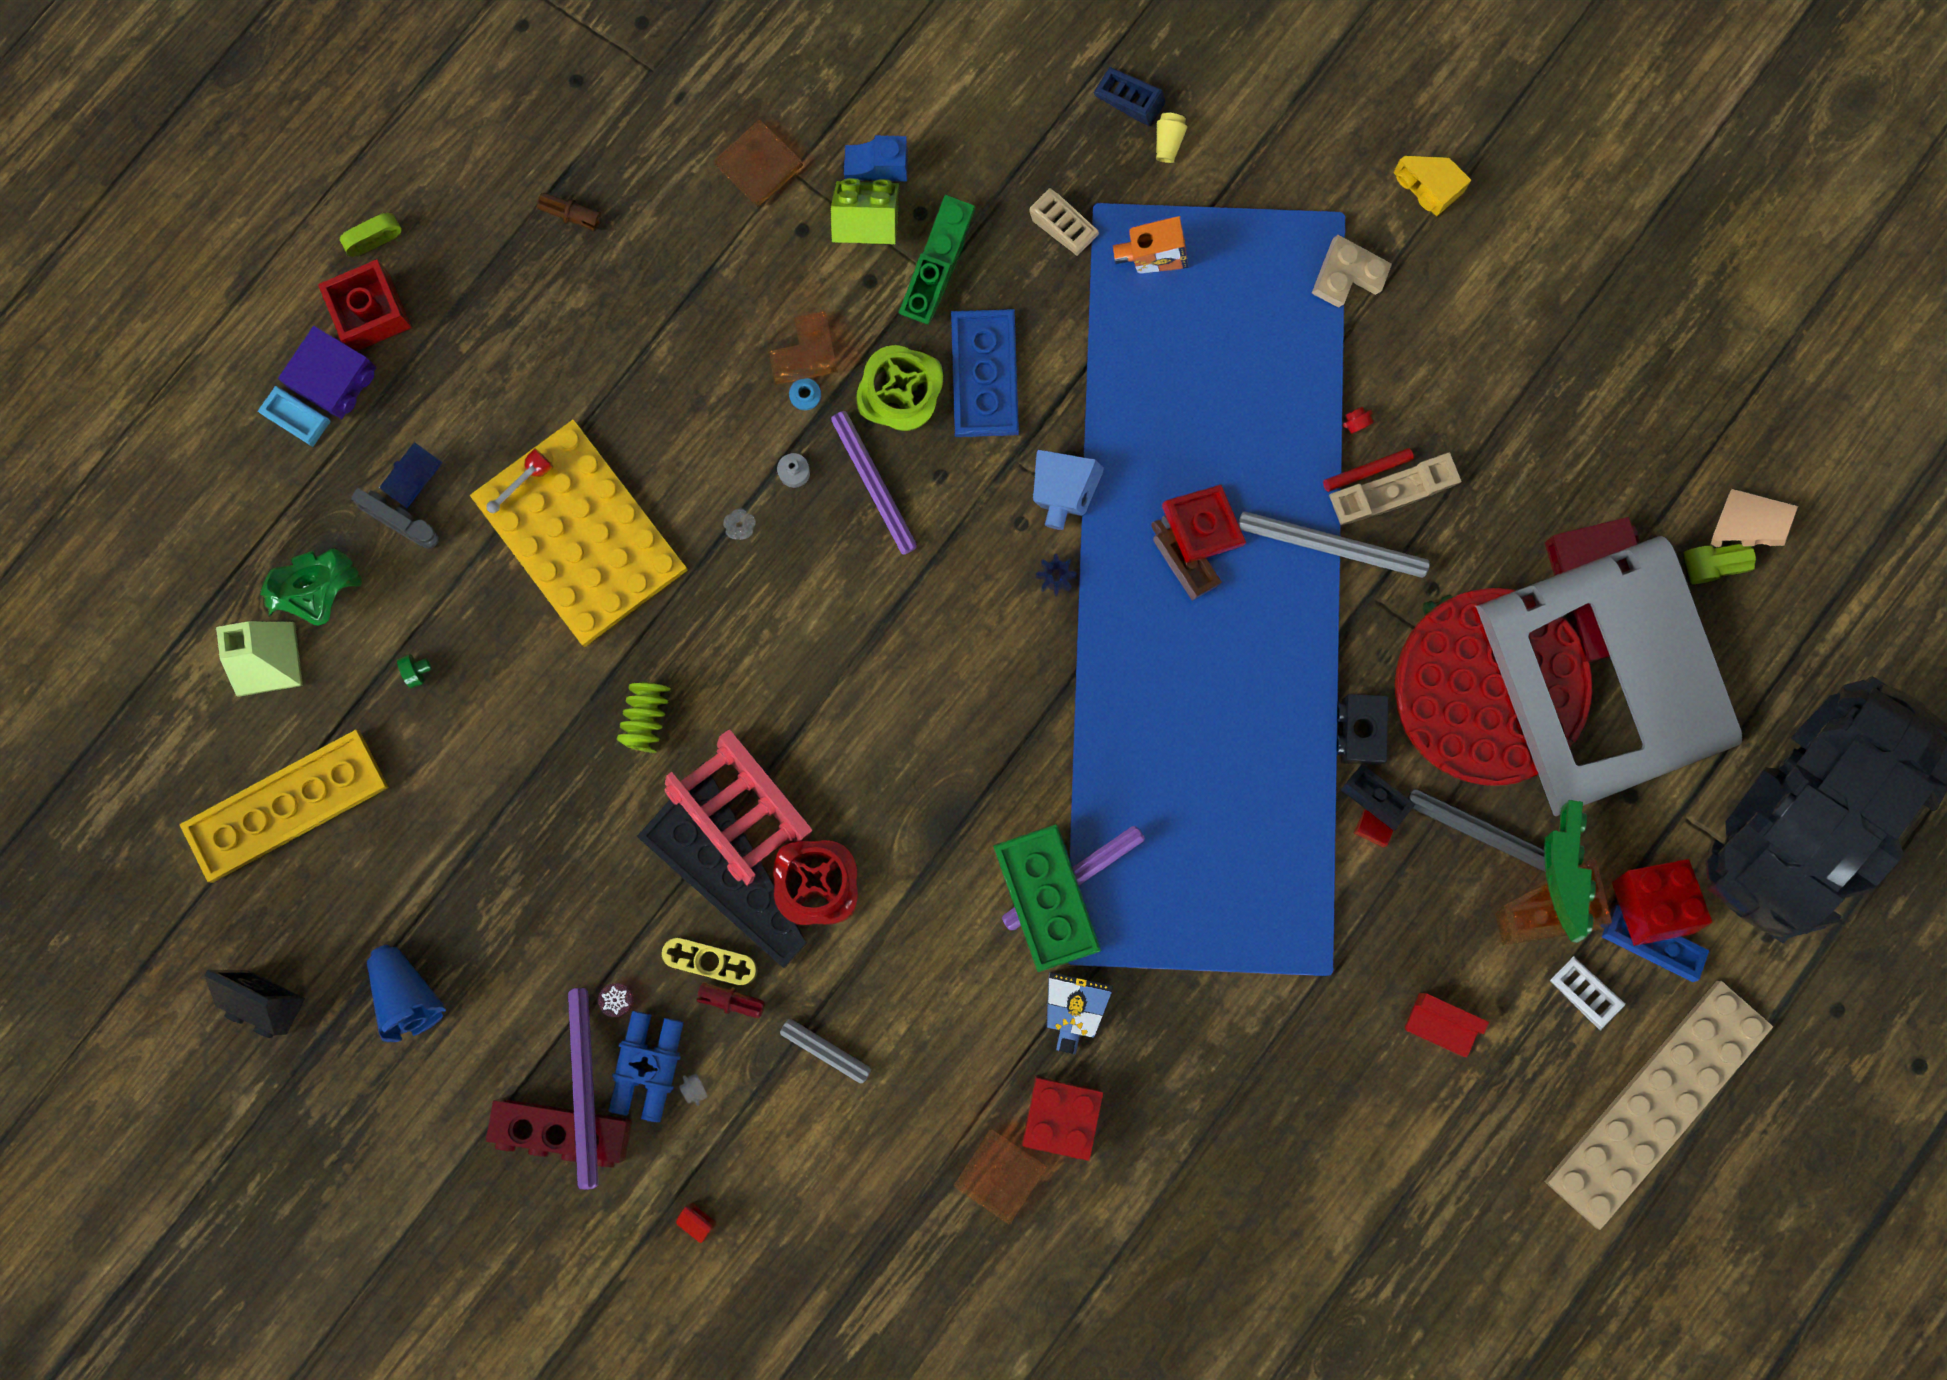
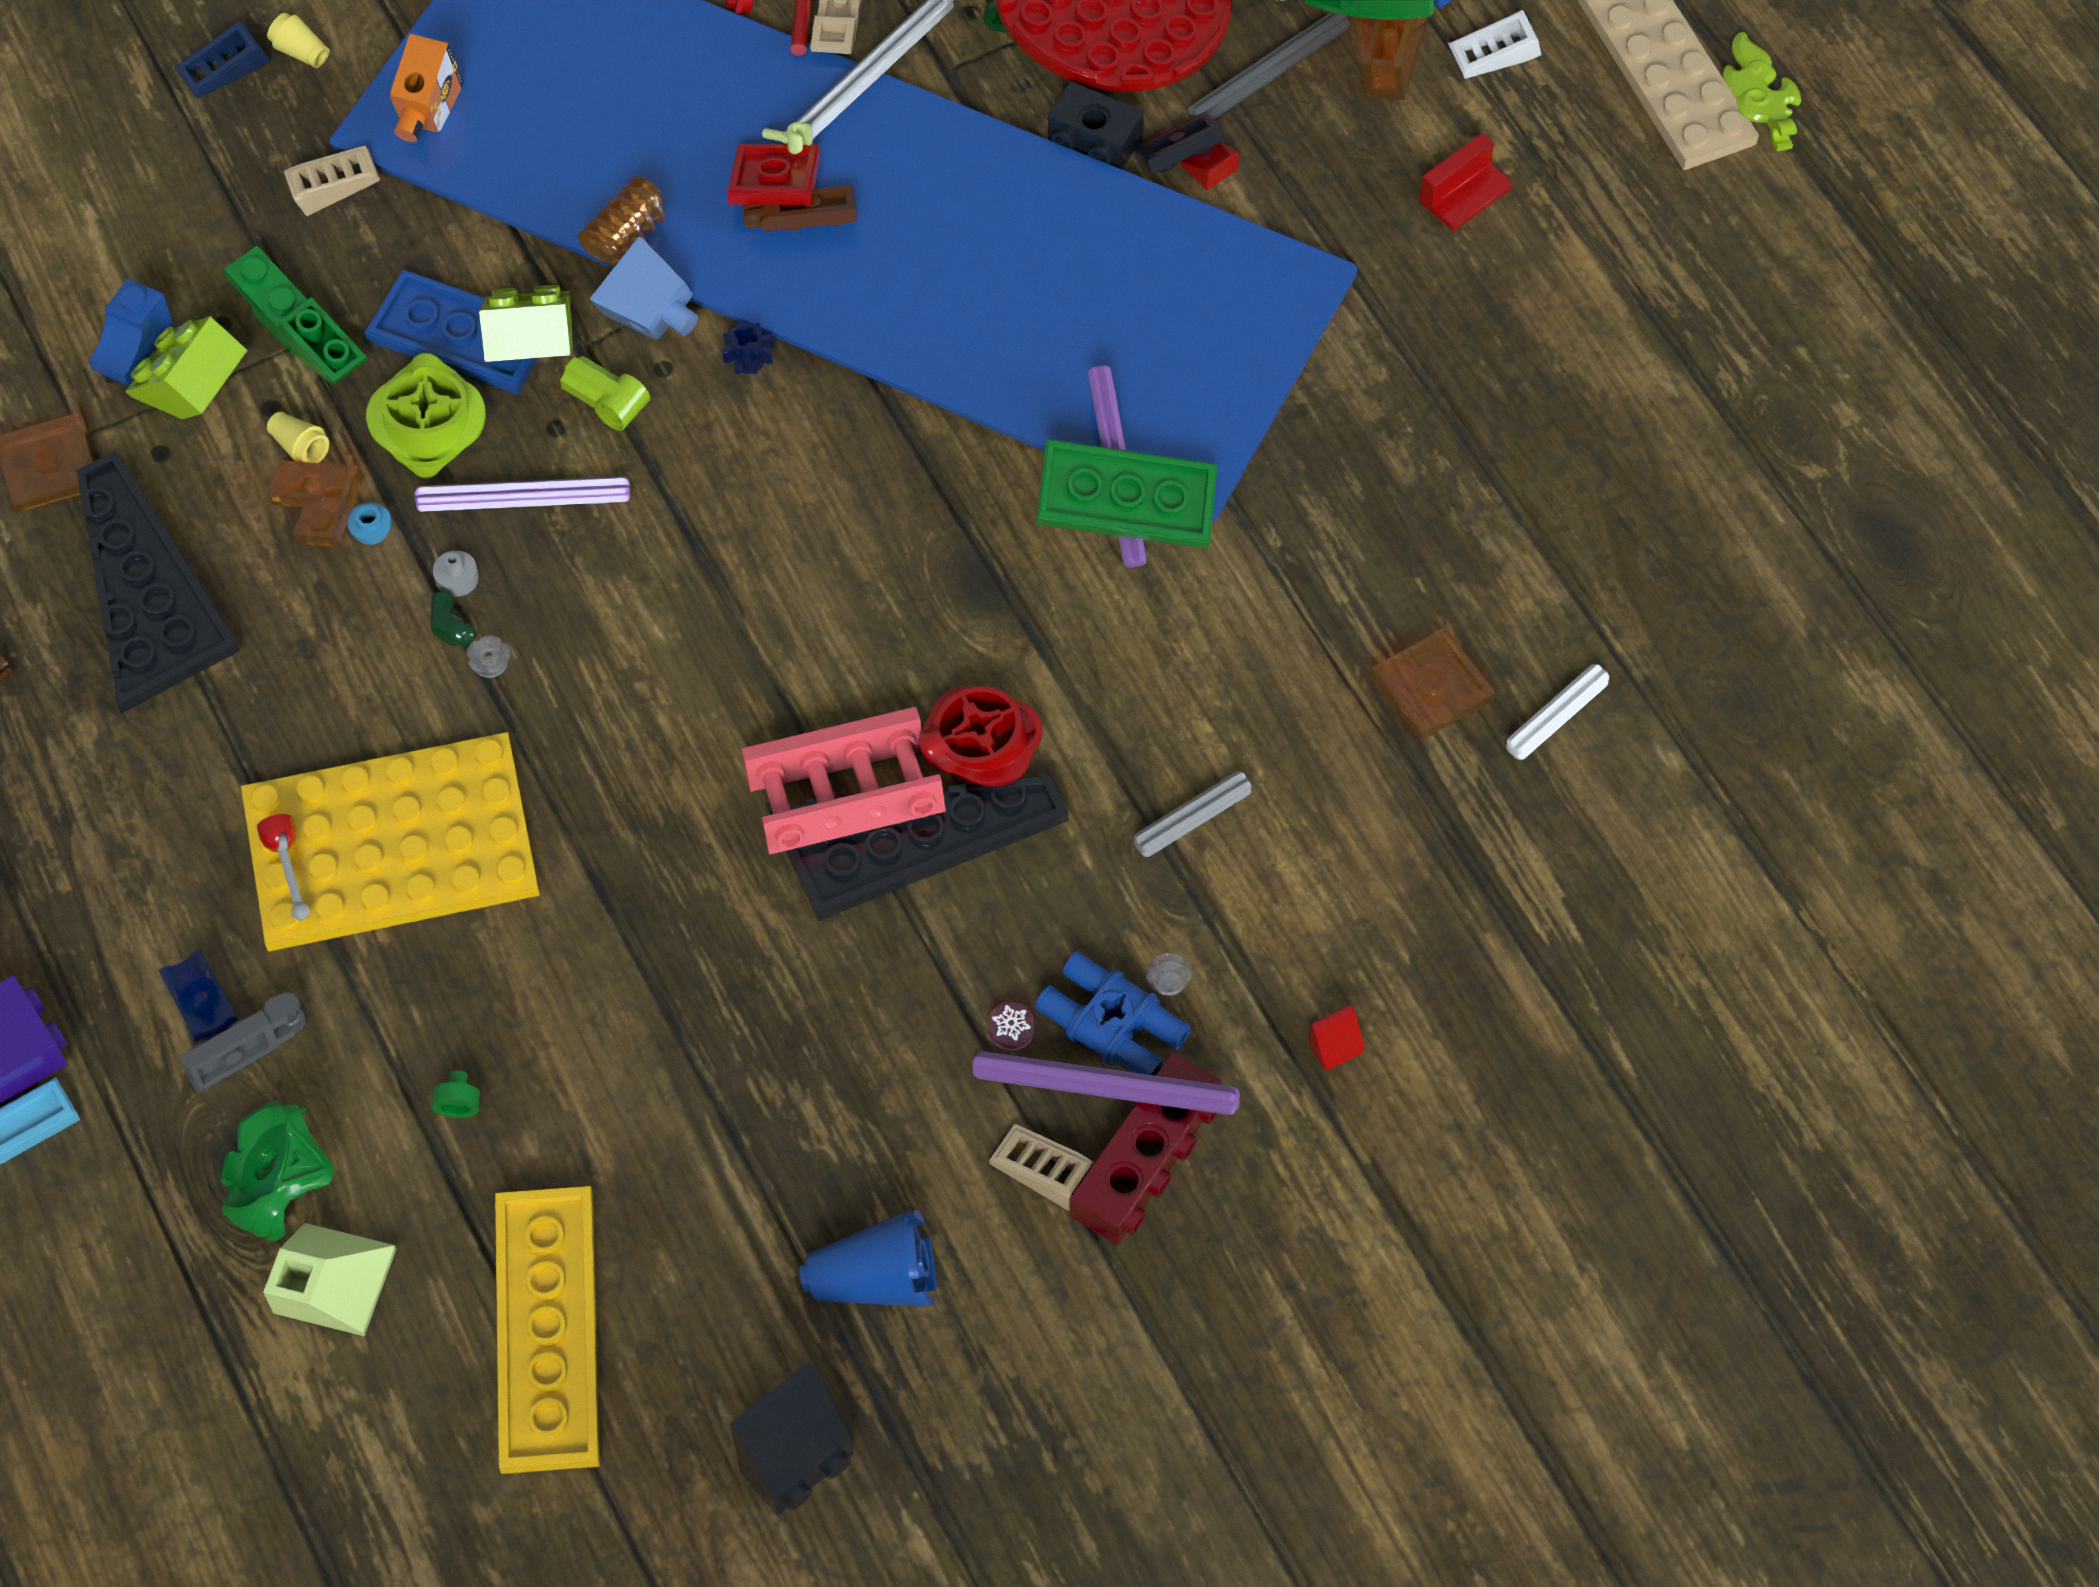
camera: 70 degrees left, 20 degrees down
lime piece [617,682,671,753] -> none
light yellow beam [662,938,758,985] -> none
dark red axle [697,982,765,1018] -> none
red brick [1022,1076,1103,1161] -> none
torso [1047,972,1113,1054] -> none
none -> black wing [76,451,240,714]
none -> light yellow cone [267,412,329,466]
none -> dark green arm [430,592,476,647]
none -> slope [479,285,573,362]
none -> lime piece [560,356,650,431]
none -> clear orange piece [577,176,666,267]
none -> yellowish green hand [762,122,812,154]
none -> tan slope [989,1124,1095,1211]
none -> white axle [1505,664,1609,760]
none -> lime piece [1723,32,1801,151]

